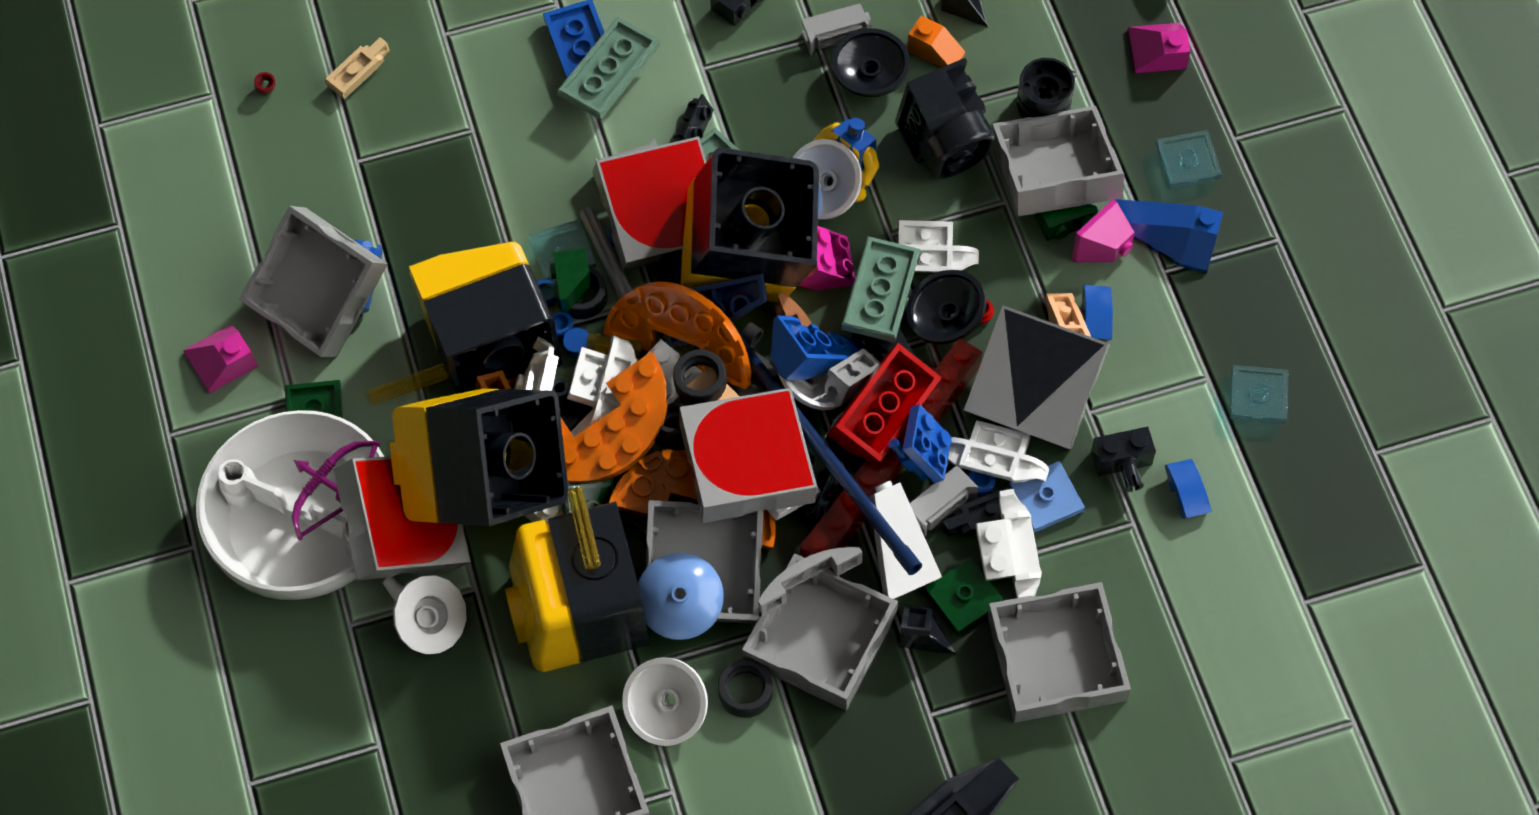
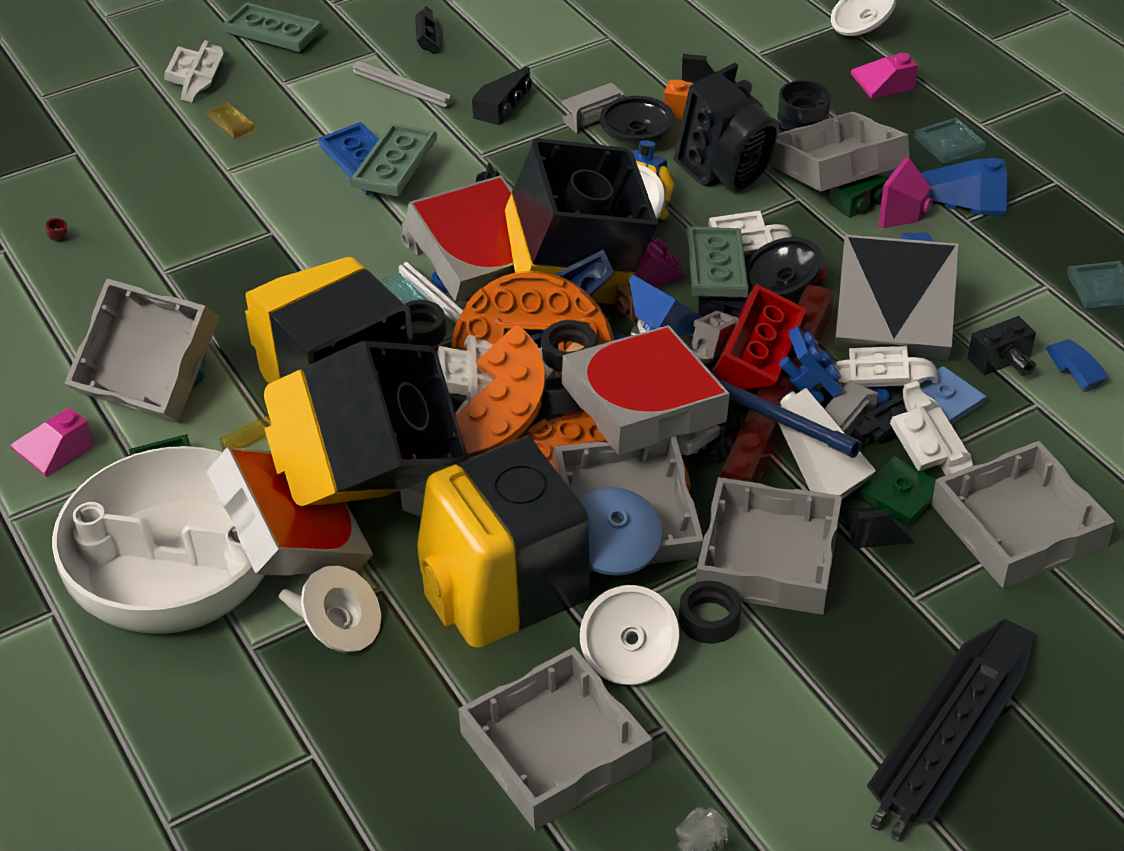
camera: 15 degrees left, 20 degrees down
magenta piece [292,441,380,541] -> none
tan hinge [325,38,390,99] -> none
dark green slope [549,248,591,313] -> none
clear yellow axle [568,486,601,570] -> none
light grey slope [758,547,862,616] -> none

